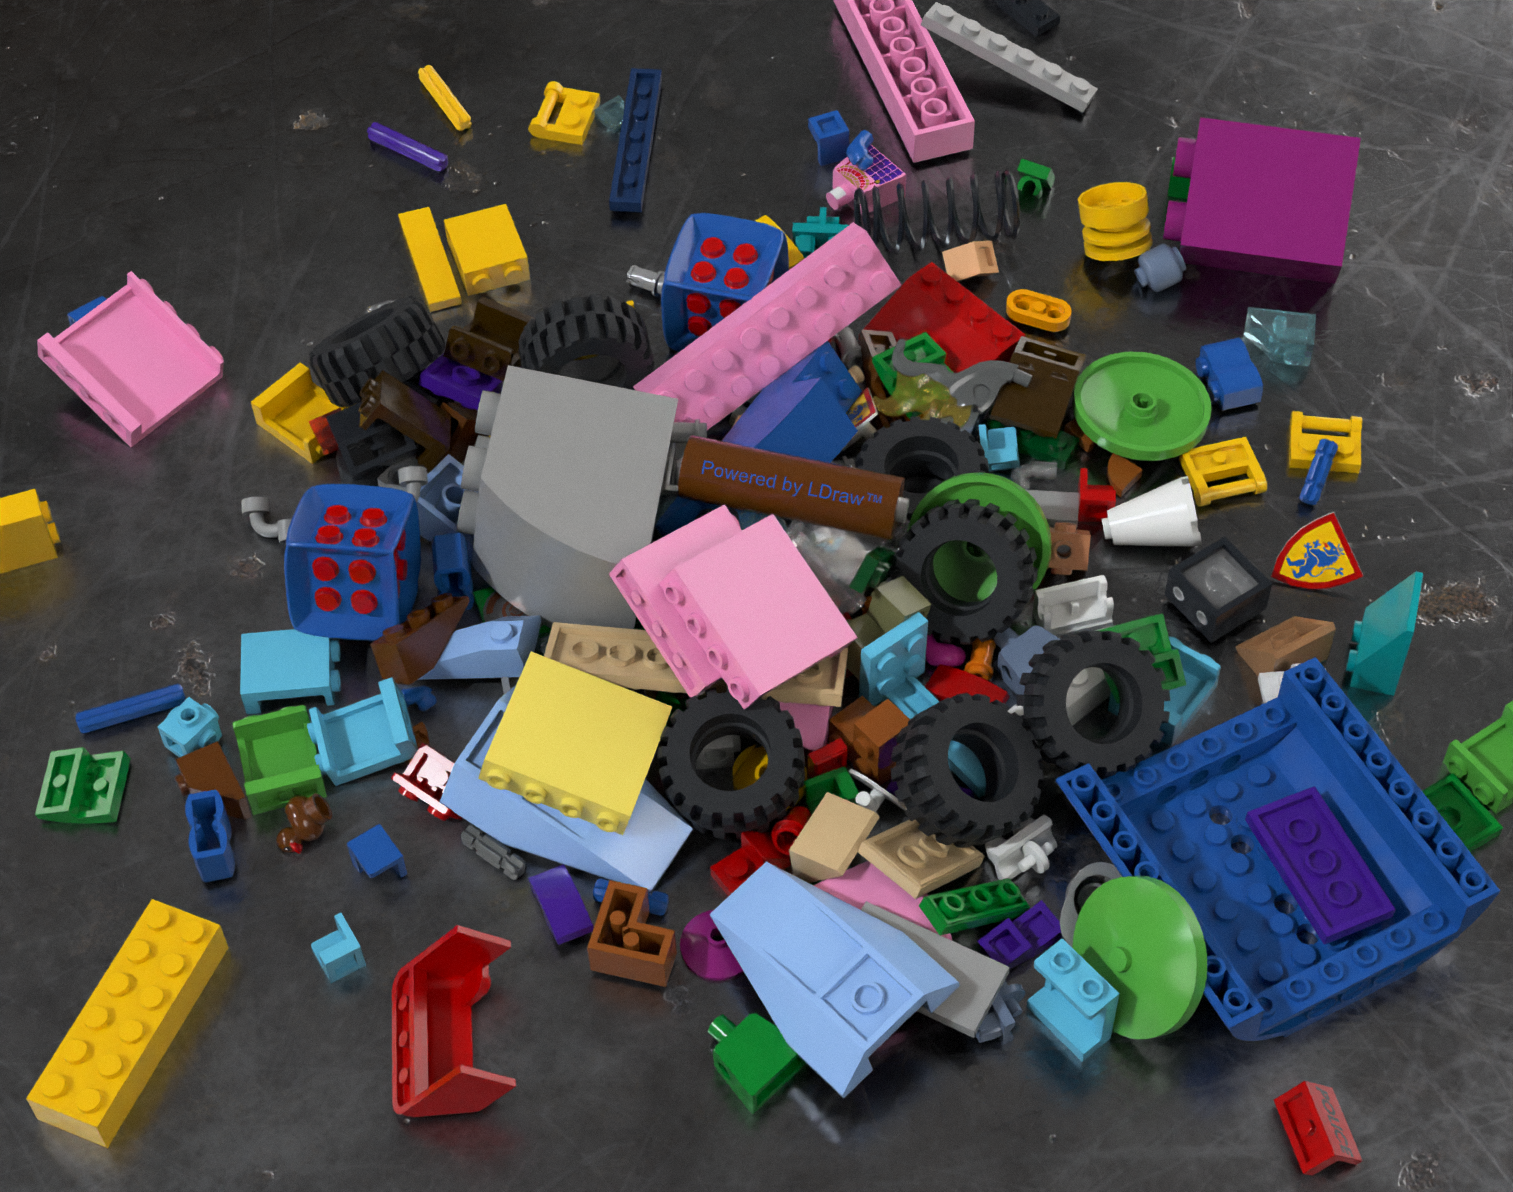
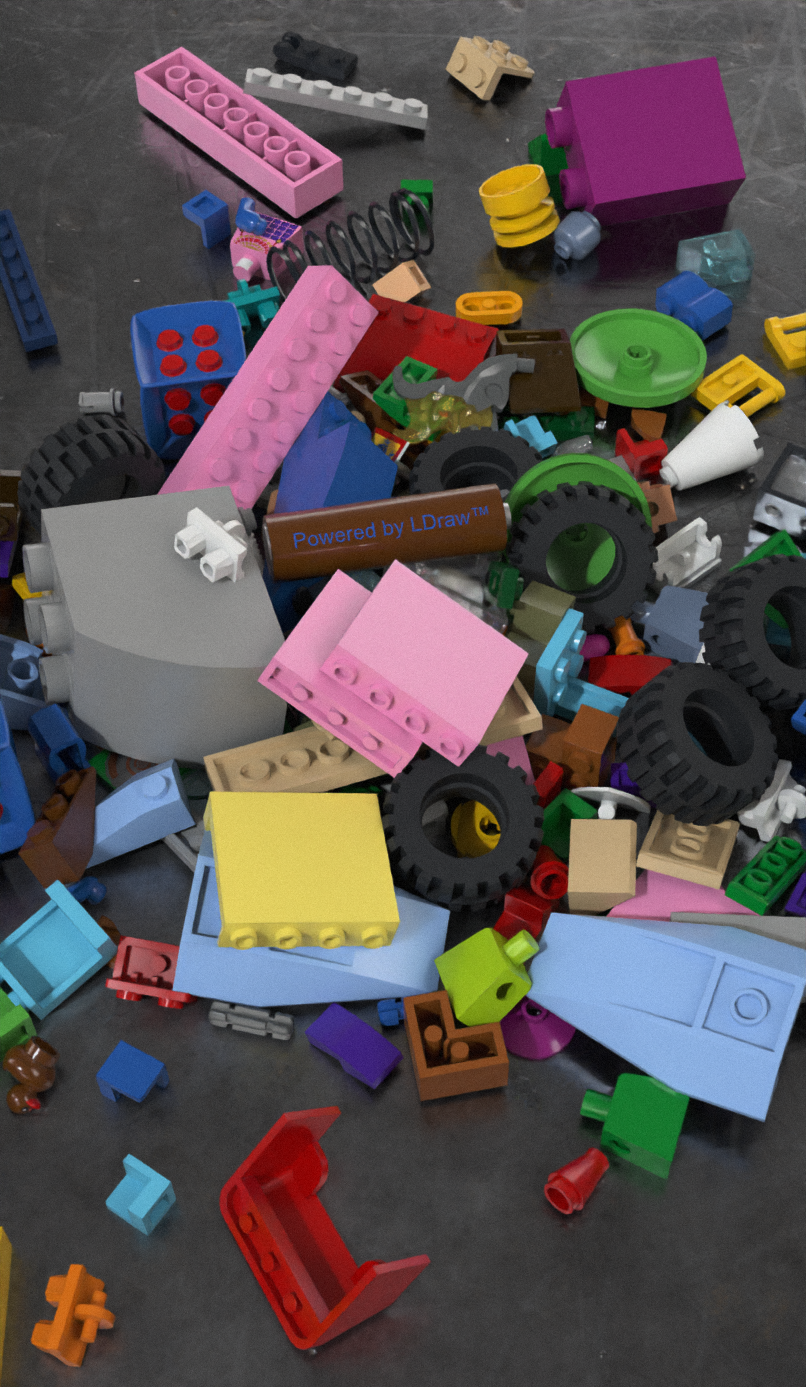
camera: 25 degrees left, 0 degrees up
none -> orange hips [31,1264,116,1367]
none -> white hips [174,507,248,583]
none -> lime torso [434,928,540,1027]
none -> tan bracket [445,36,535,101]
none -> red cone [544,1147,610,1214]

